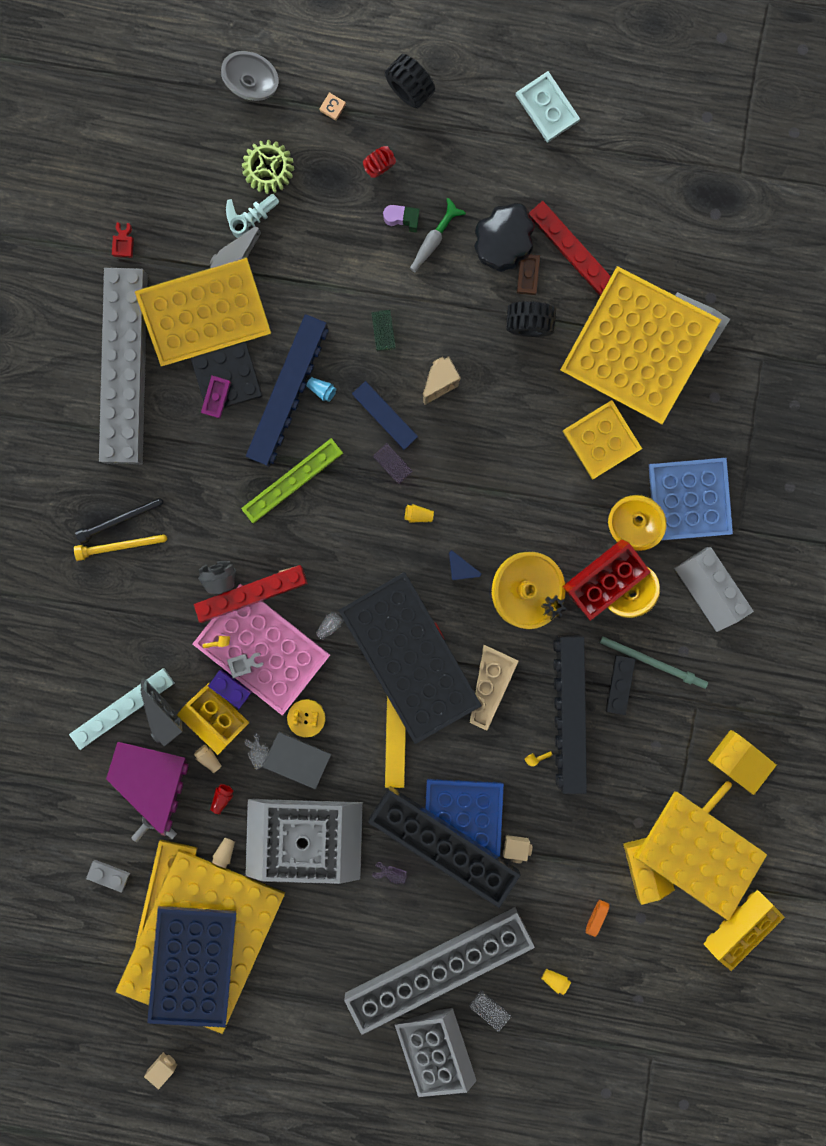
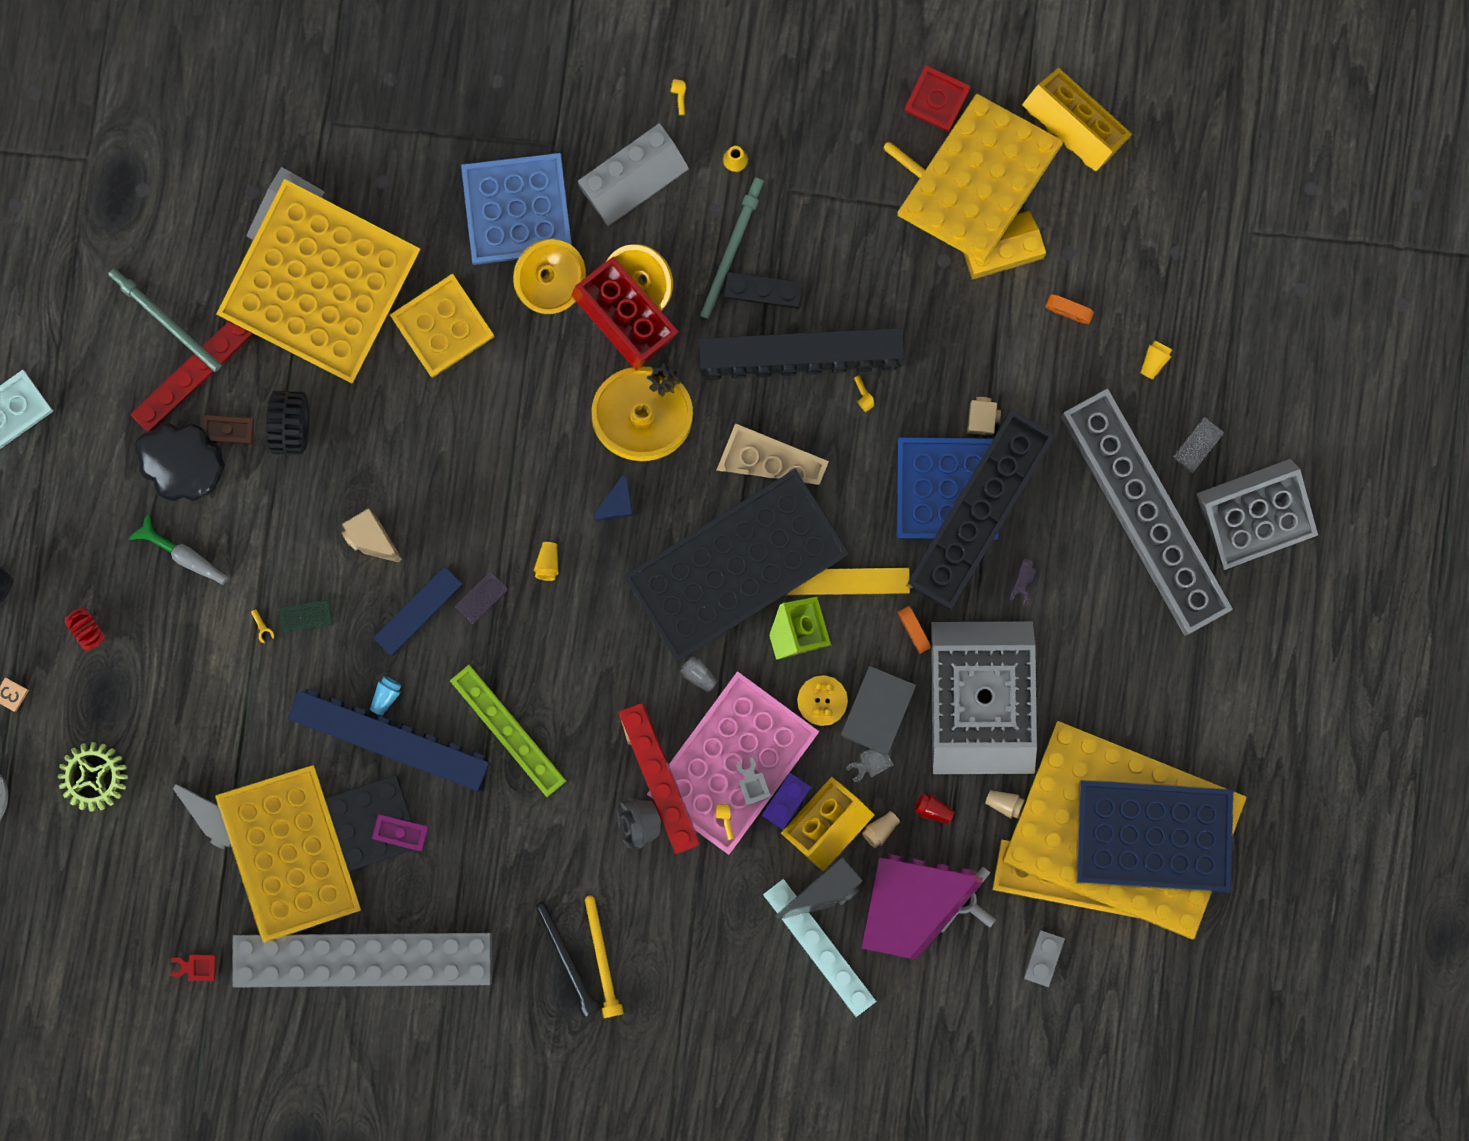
camera: 95 degrees left, 5 degrees down
tan brick [144,1052,177,1090] -> none
light aqua piece [226,194,279,238] -> none
leg [383,205,420,232] -> none
yellow slope [708,730,777,795] -> none
none -> sand green bar [108,268,222,372]
none -> yellow hand [251,609,275,643]
none -> yellow hand [671,79,686,115]
none -> yellow cone [723,146,748,172]
none -> lime slope [769,597,831,660]
none -> orange beam [898,606,931,654]
none -> red plate [904,65,971,133]

